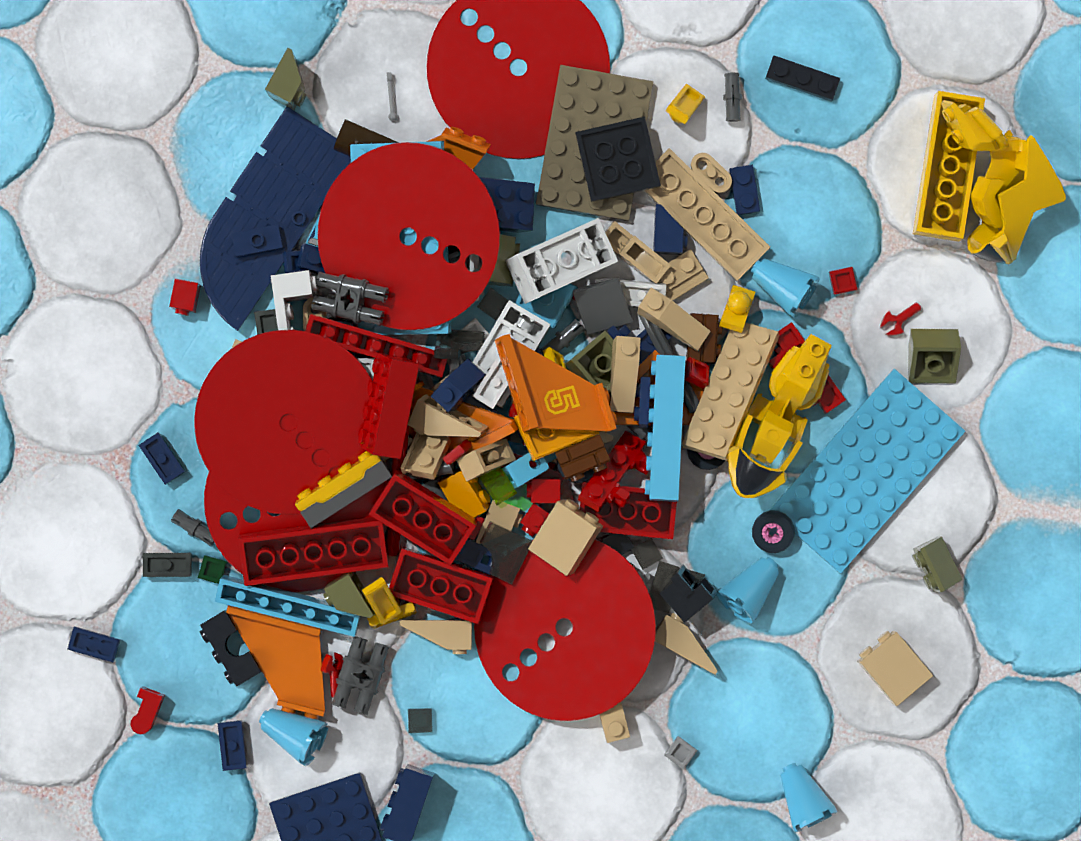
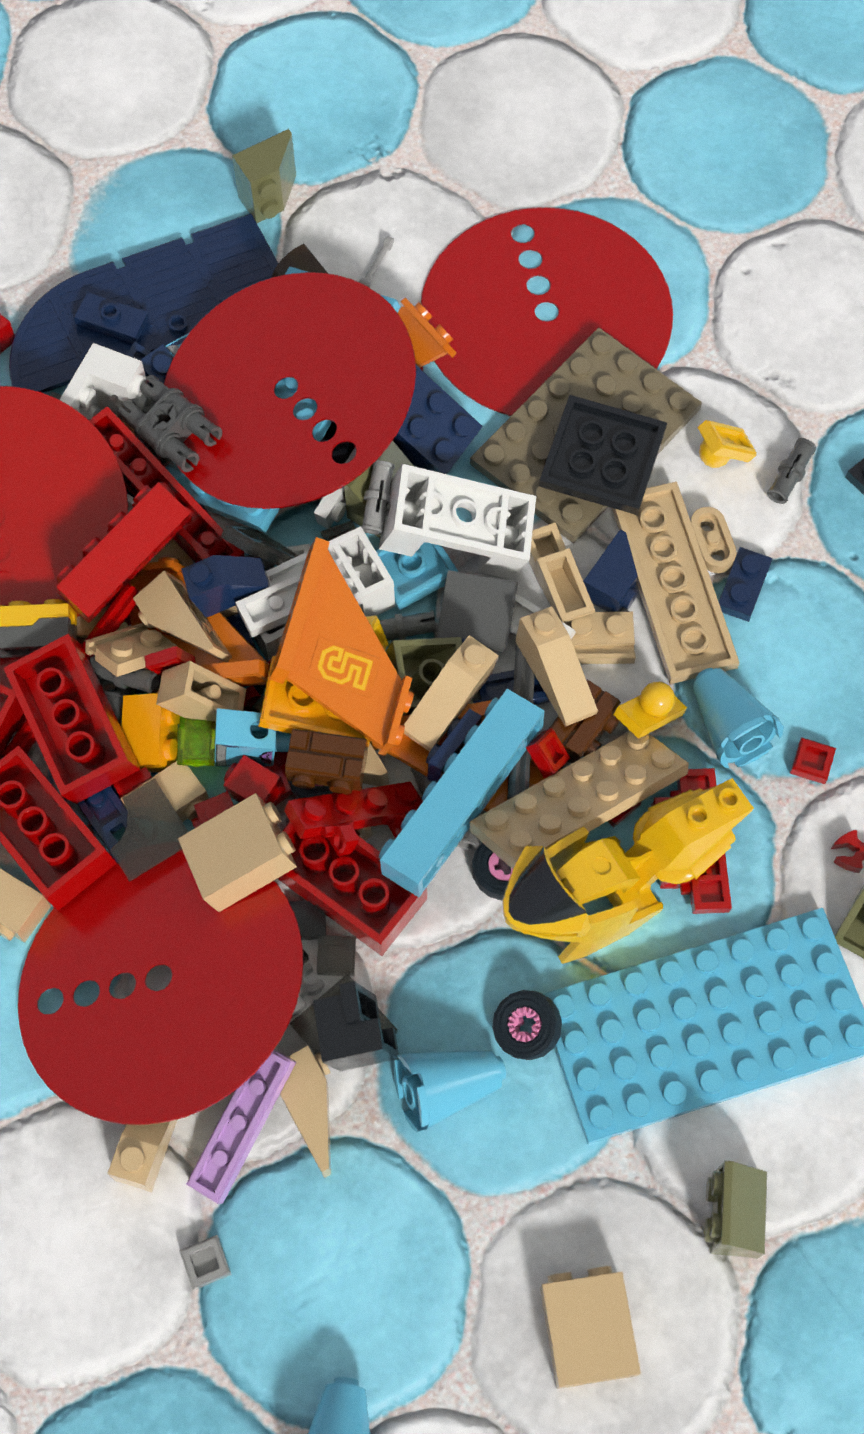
camera: 40 degrees right, 20 degrees down
none -> lavender tile [186,1049,296,1204]
none -> light grey pin [361,460,395,535]

